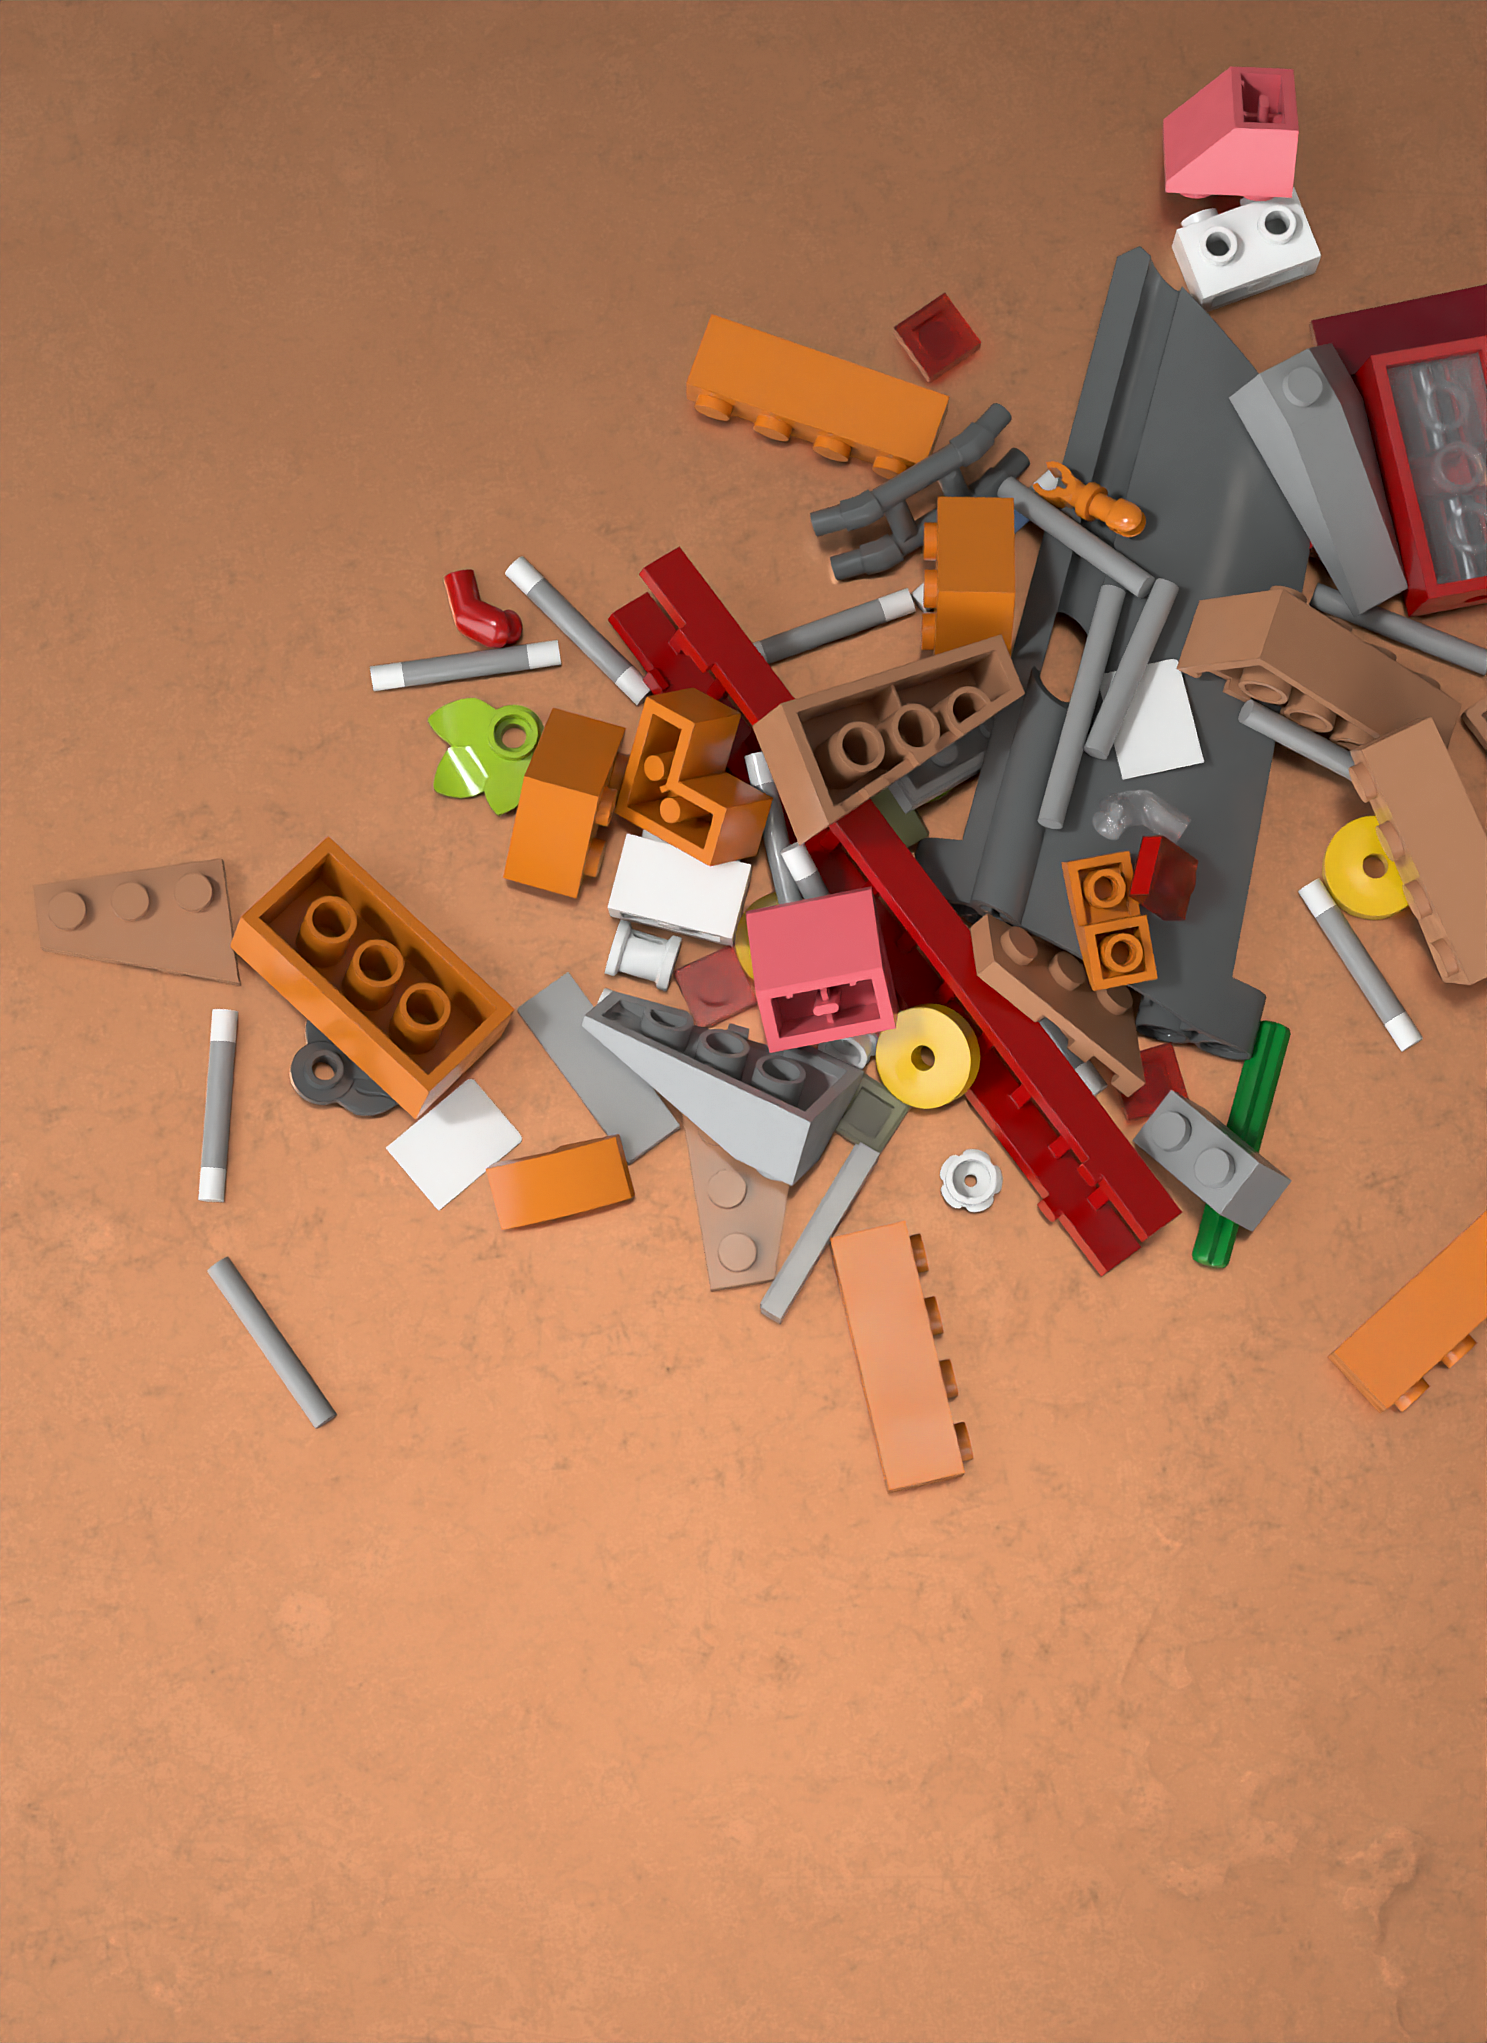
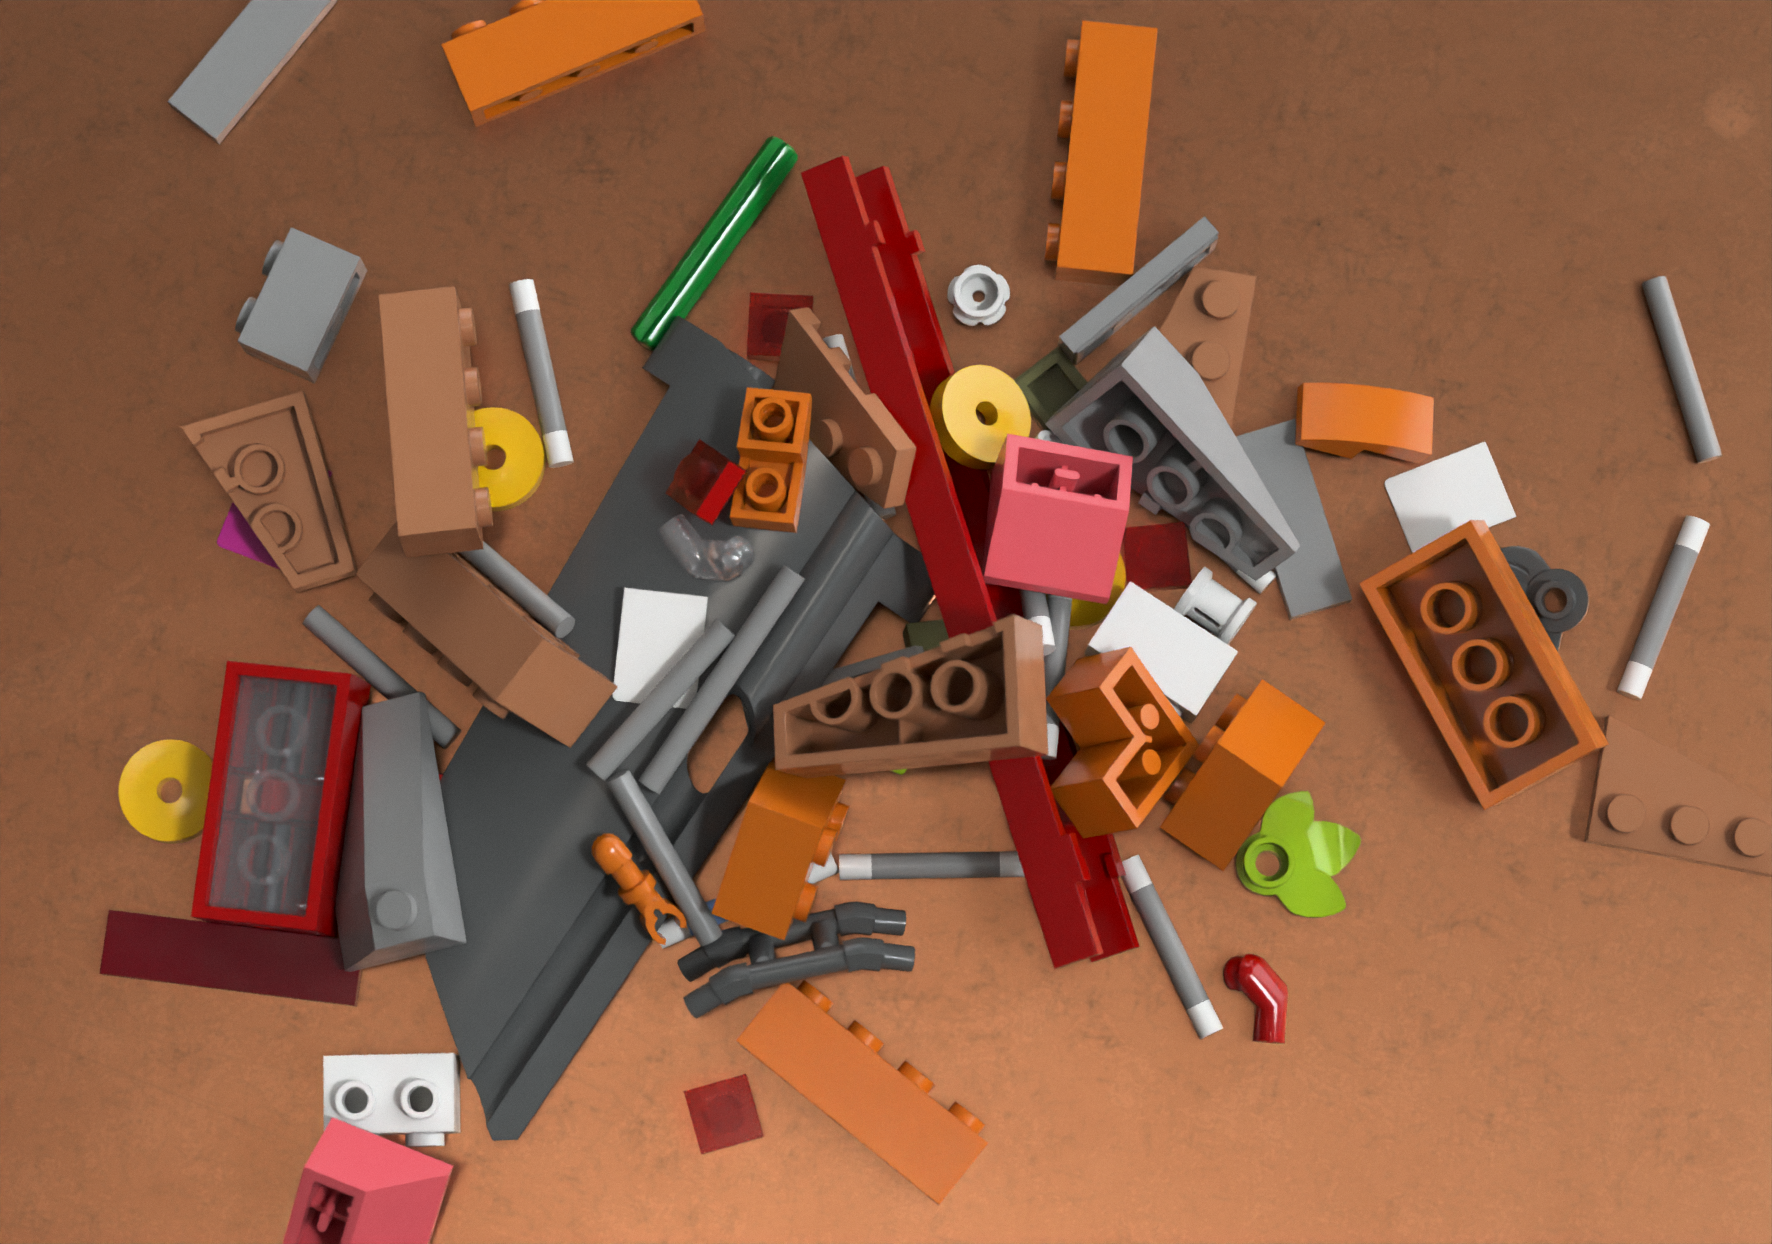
camera: 160 degrees left, 0 degrees up
light grey bar [370,640,561,691] -> none
light grey brick [1132,1089,1292,1232] -> none

